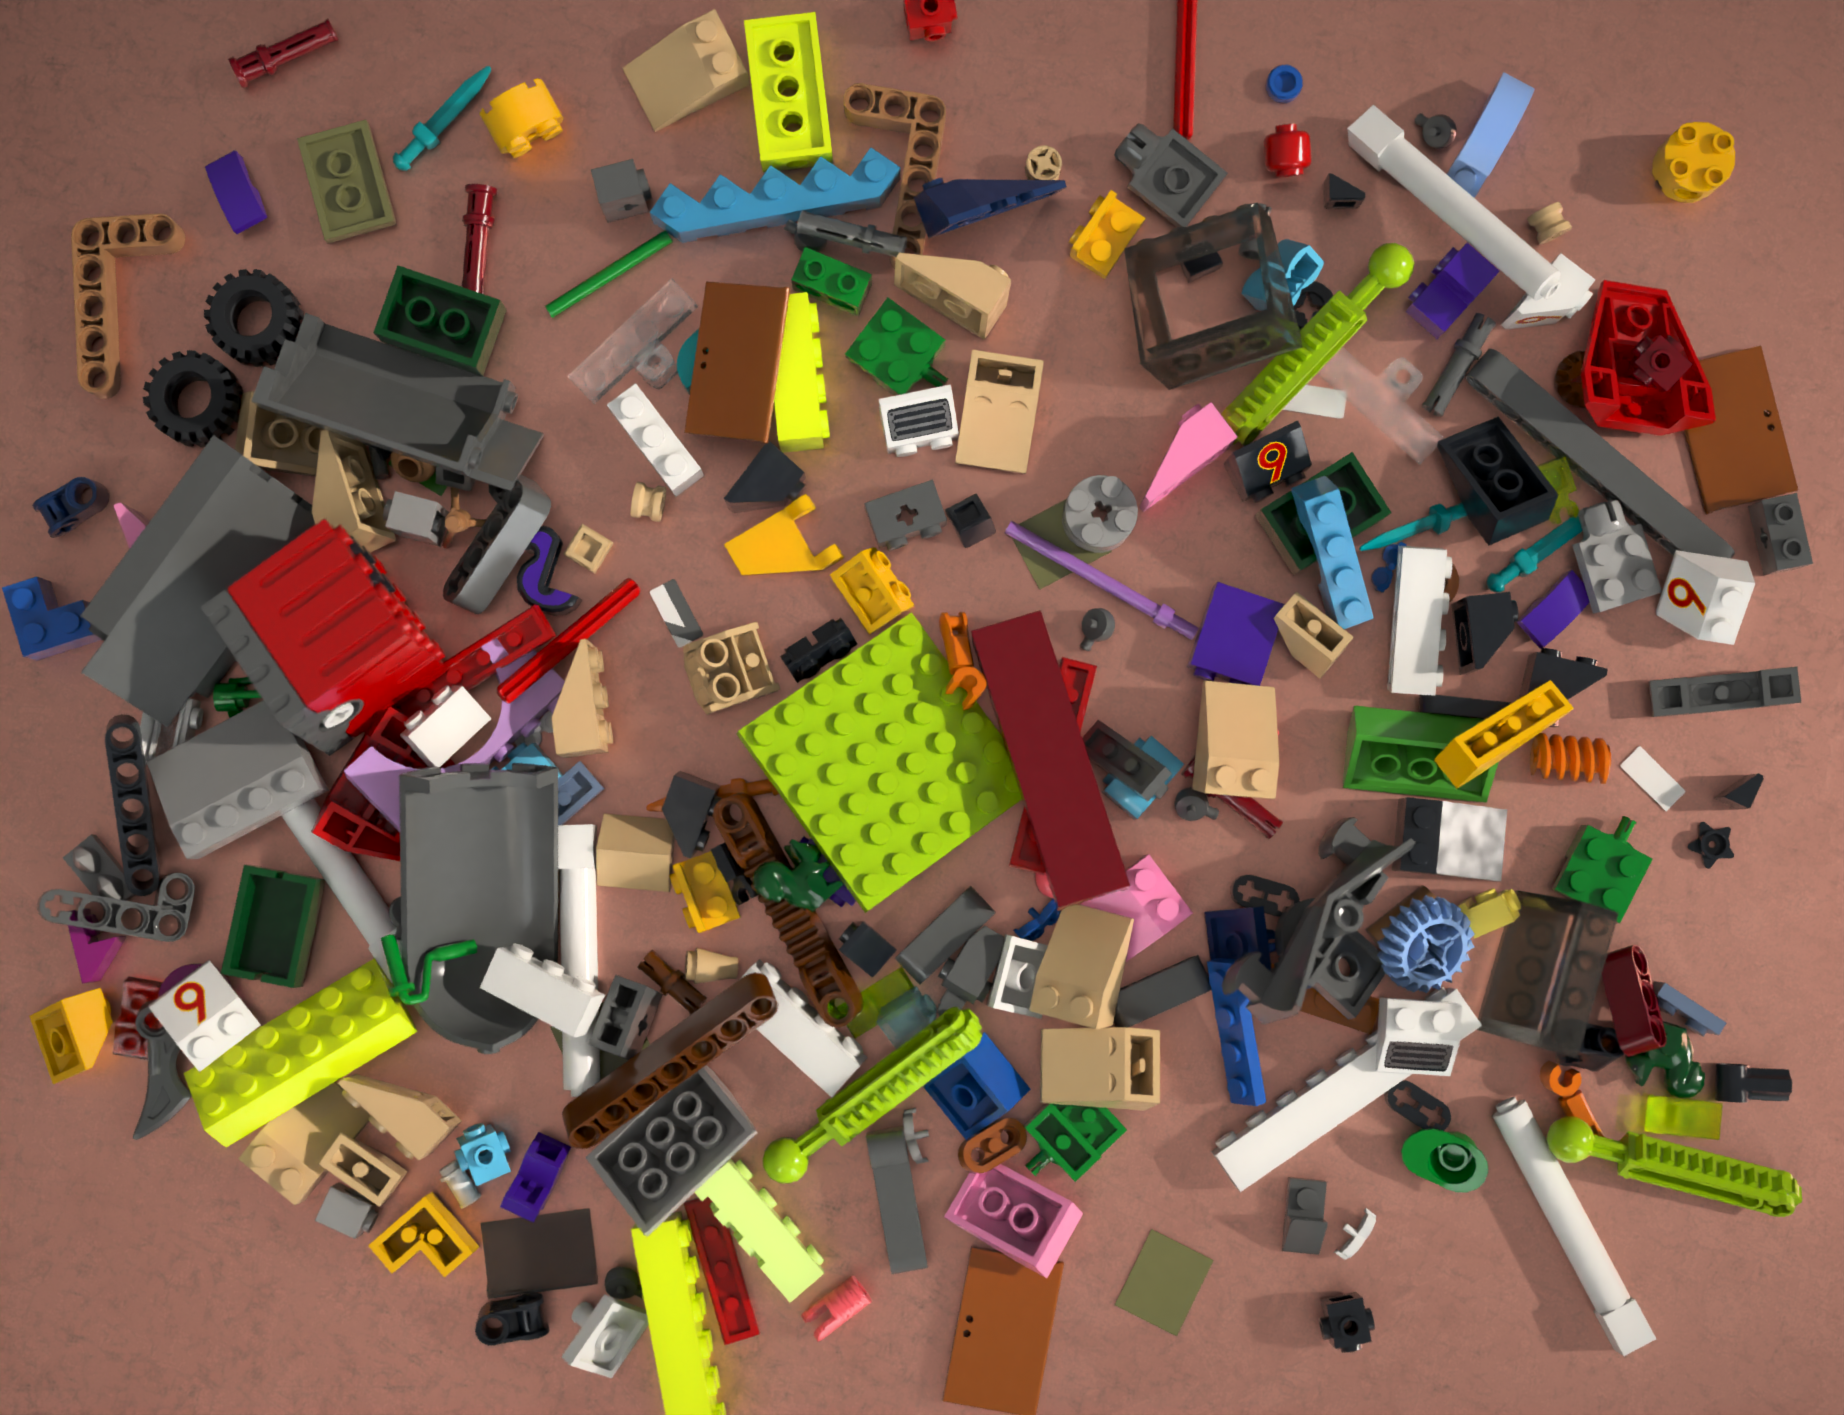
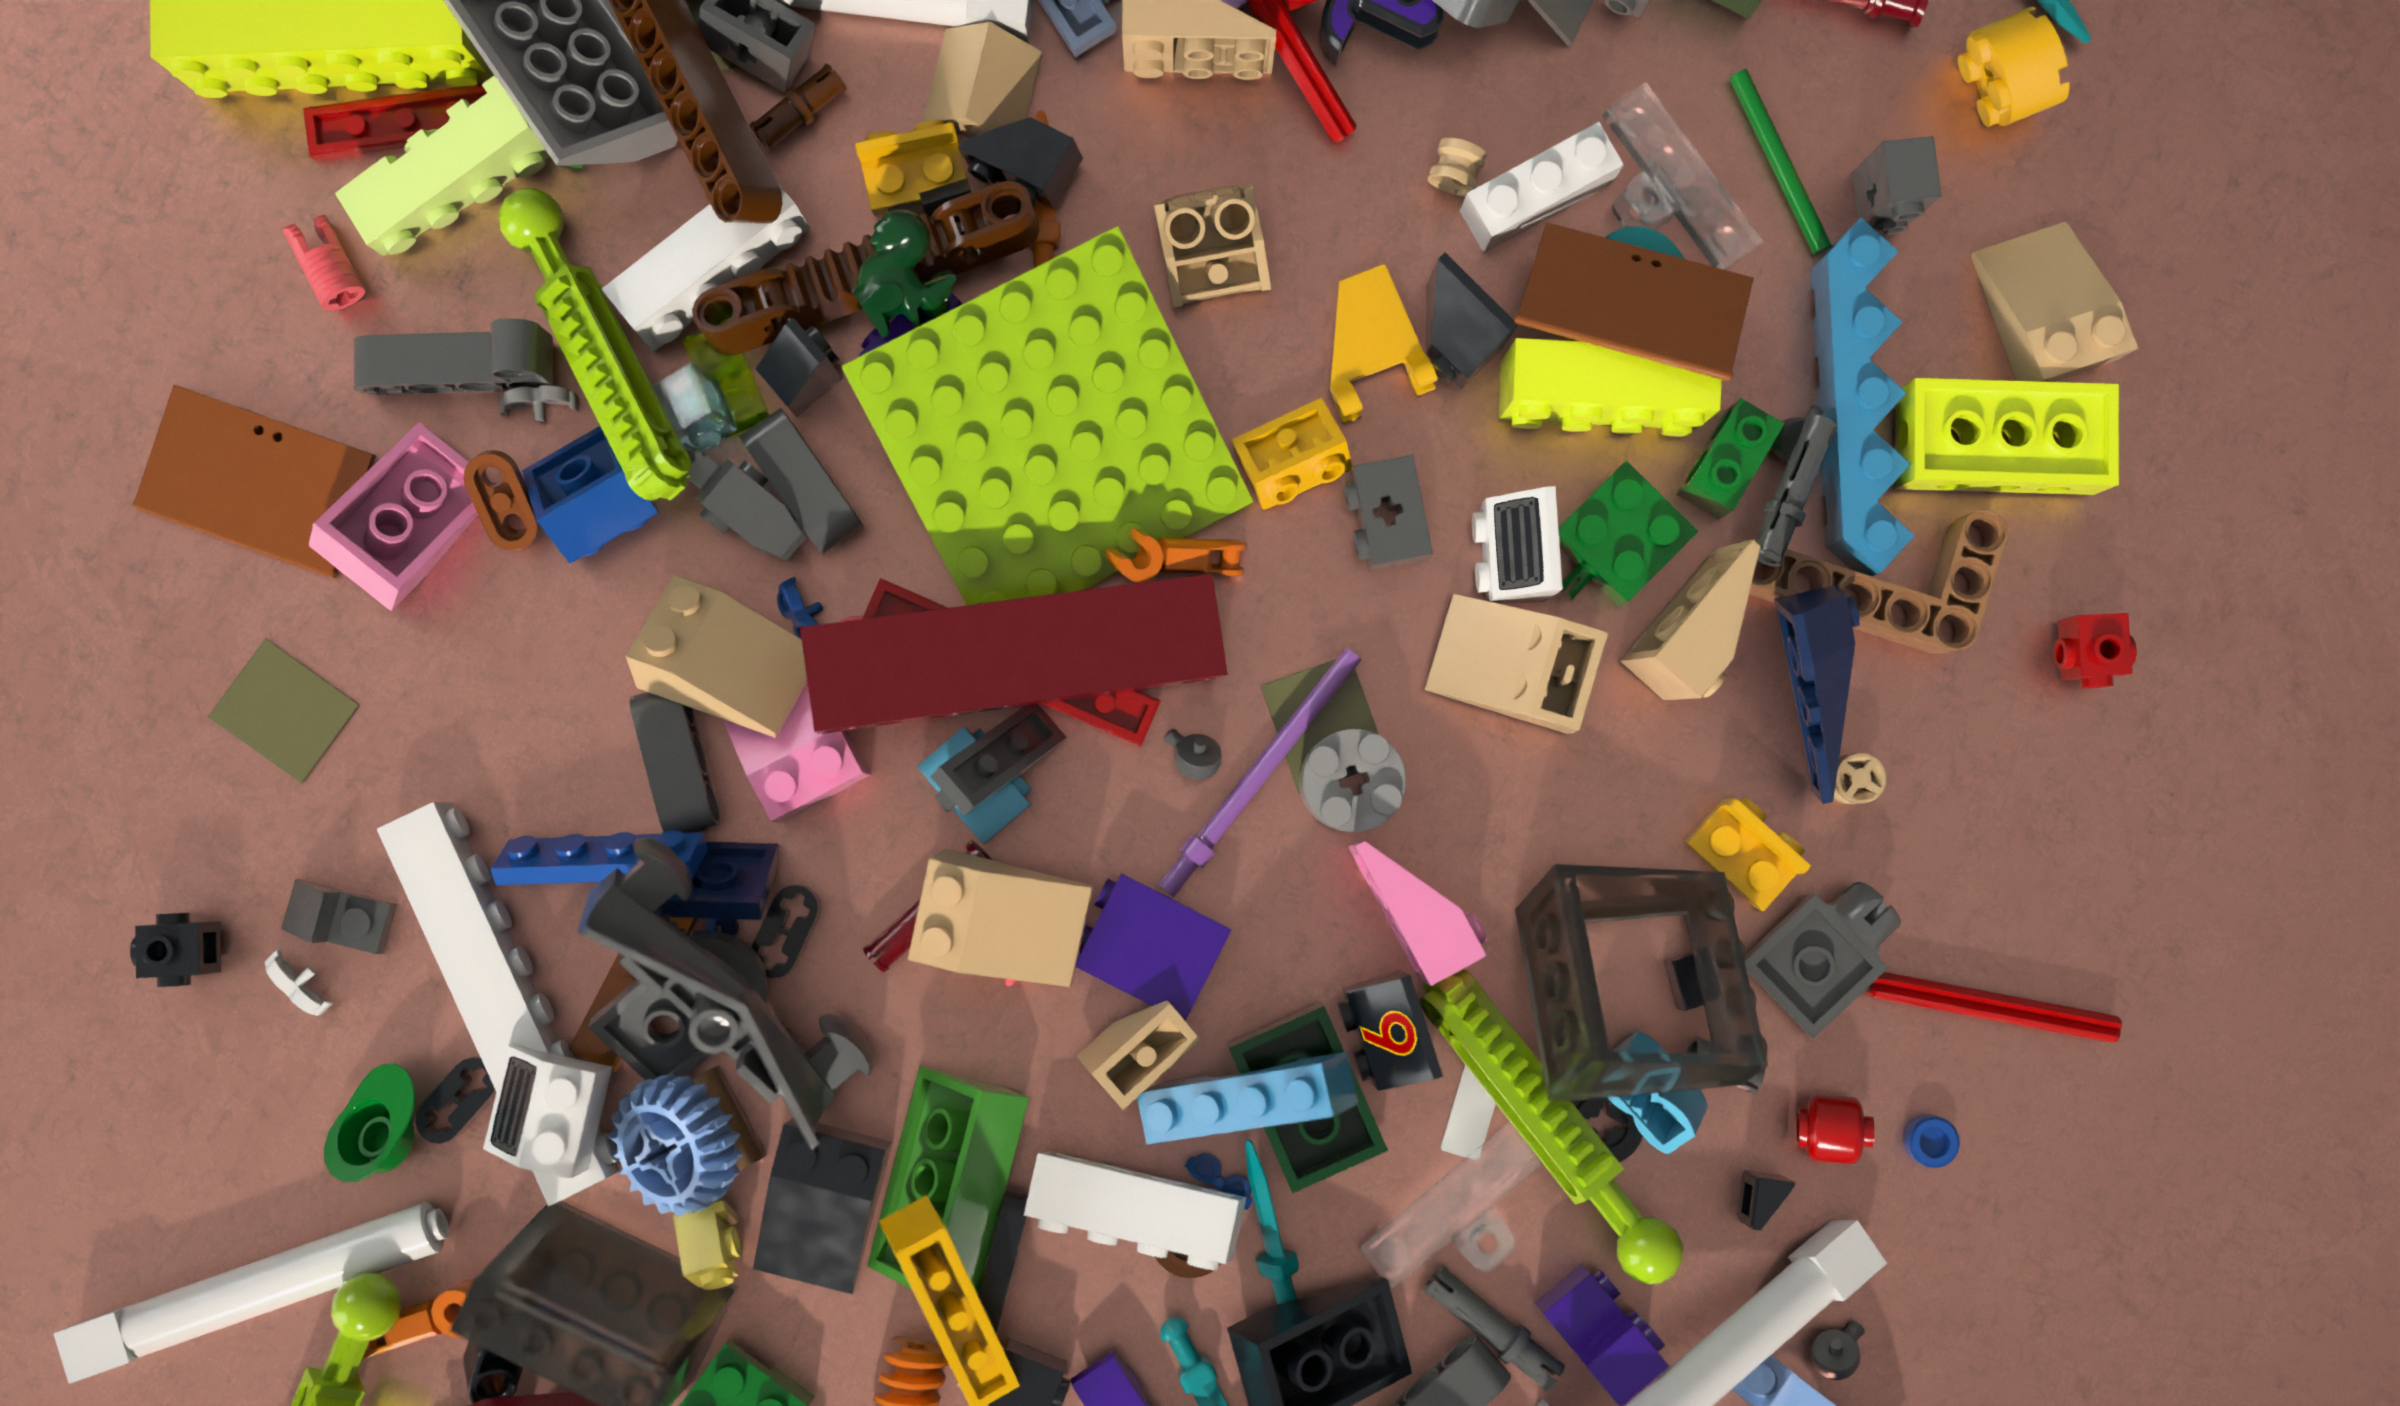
camera: 95 degrees right, 0 degrees up
tan tile [563,524,614,574] -> none
sticker [650,579,703,648] -> none
tan cone [685,948,738,984] -> none
black hinge [780,618,858,683] -> none
black slope [945,493,996,548] -> none
white slope [987,934,1048,1019] -> none
green plate [1023,1103,1127,1182] -> none
tan slope [1040,1027,1160,1111] -> none
dark grey piece [1174,787,1219,821] -> none
black slope [1451,592,1518,675] -> none

